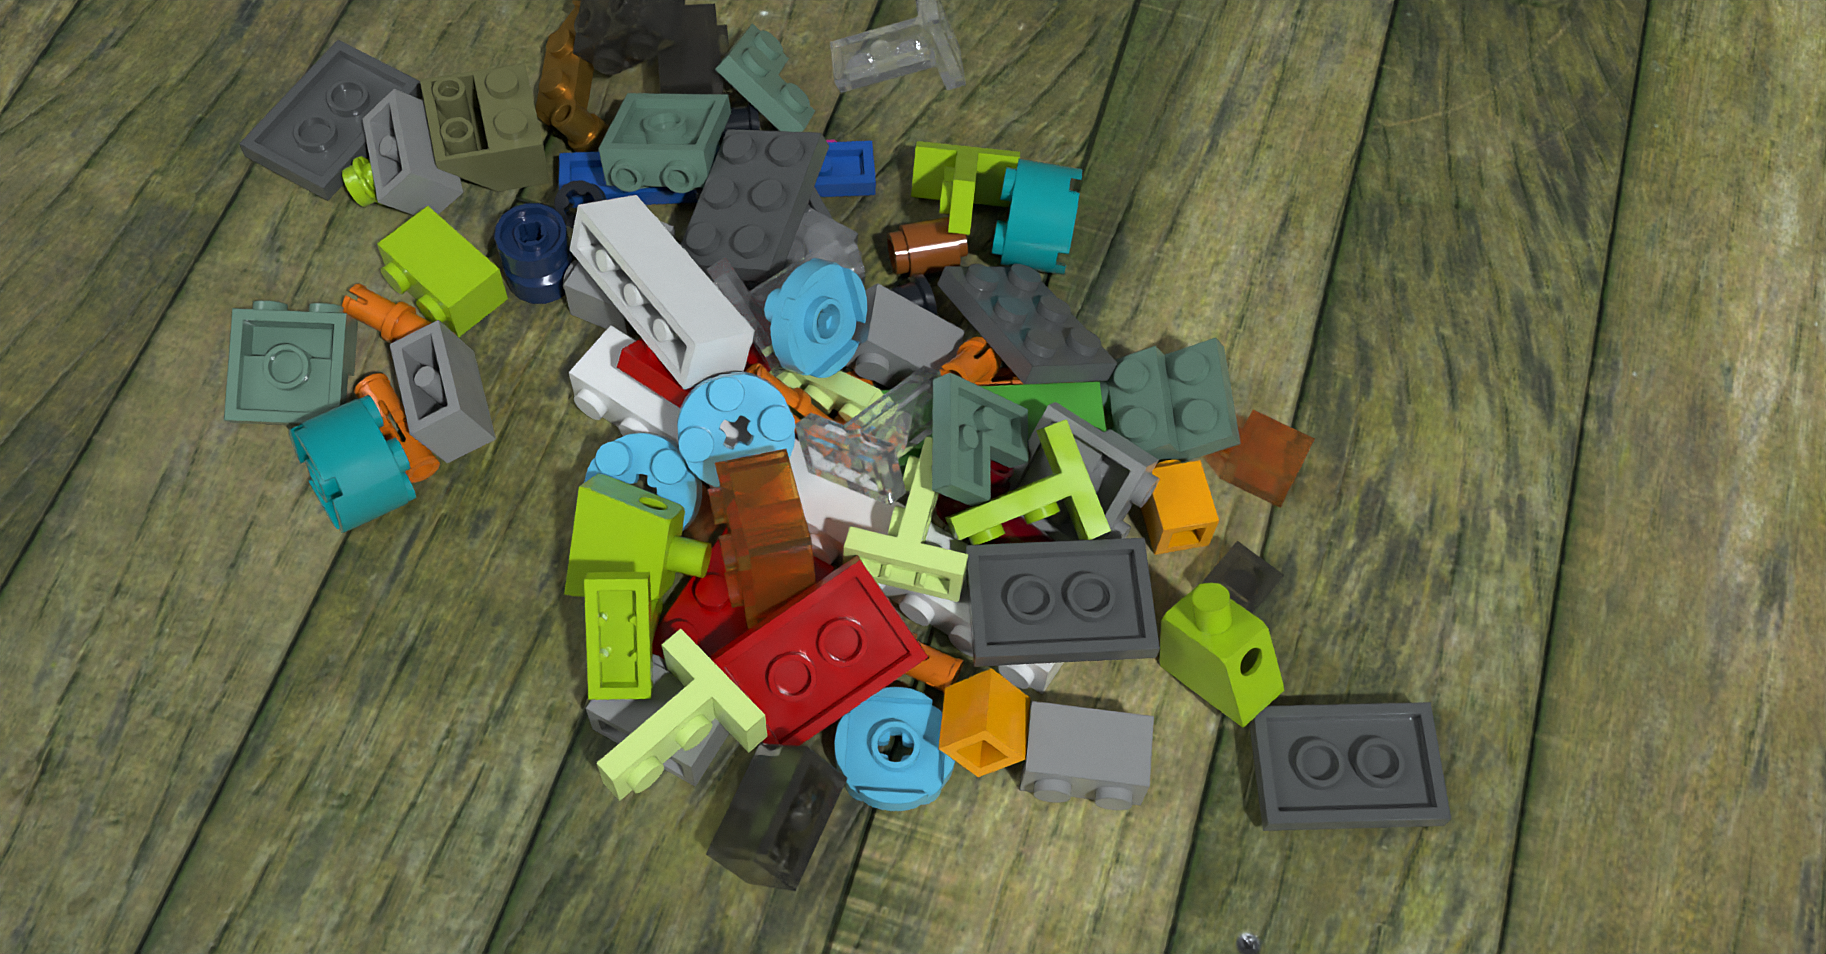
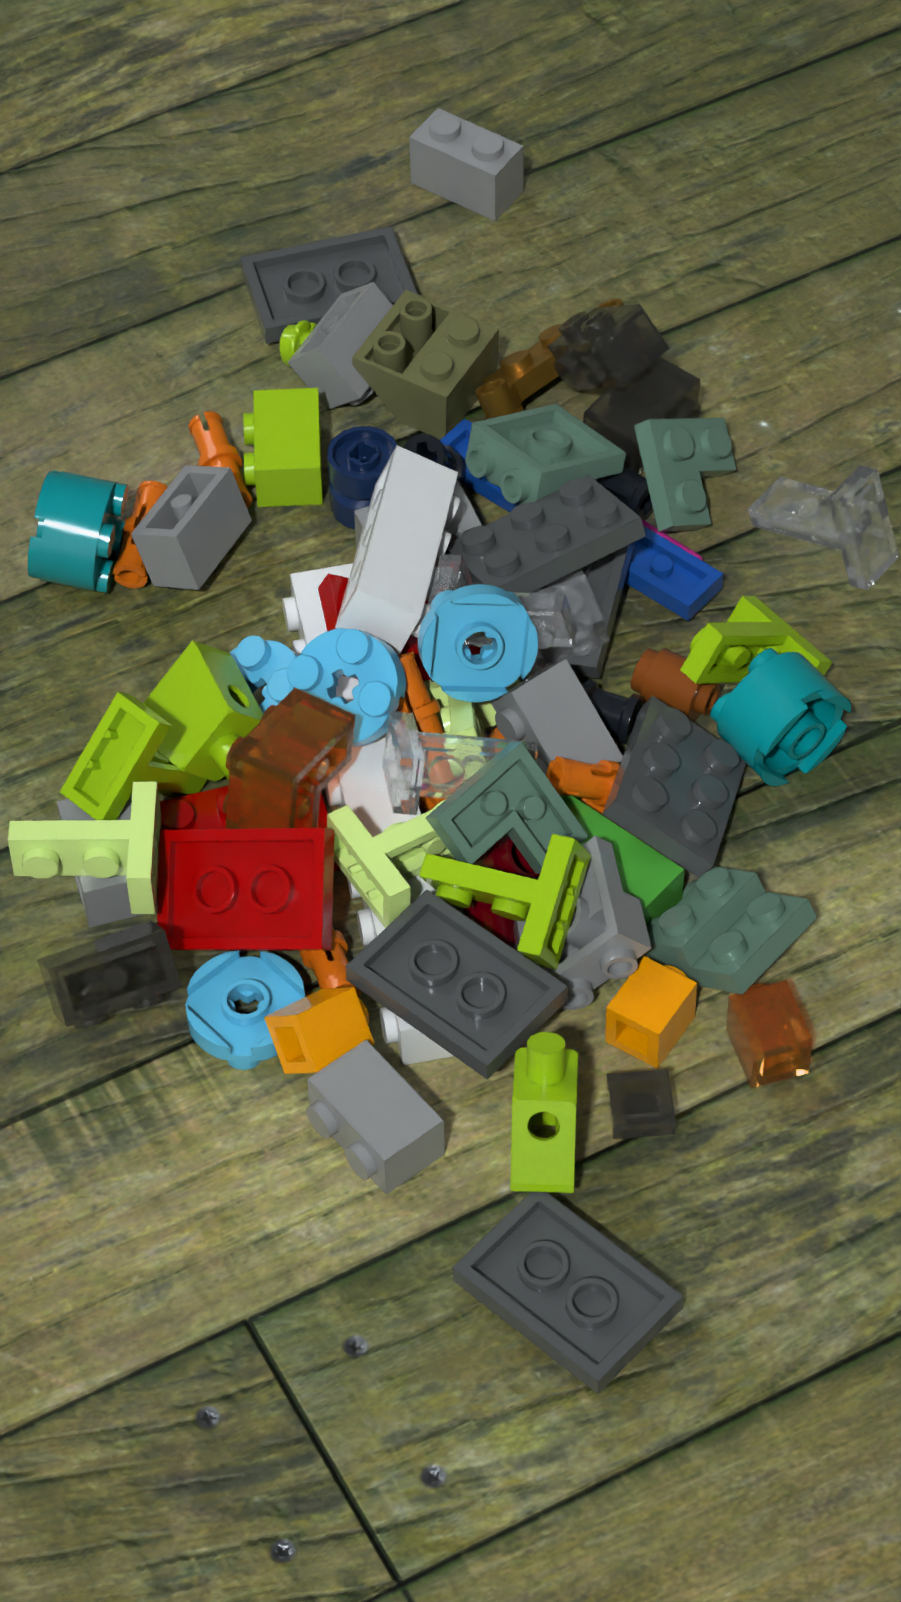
camera: 50 degrees right, 10 degrees down
sand green plate [224,300,358,426] -> none

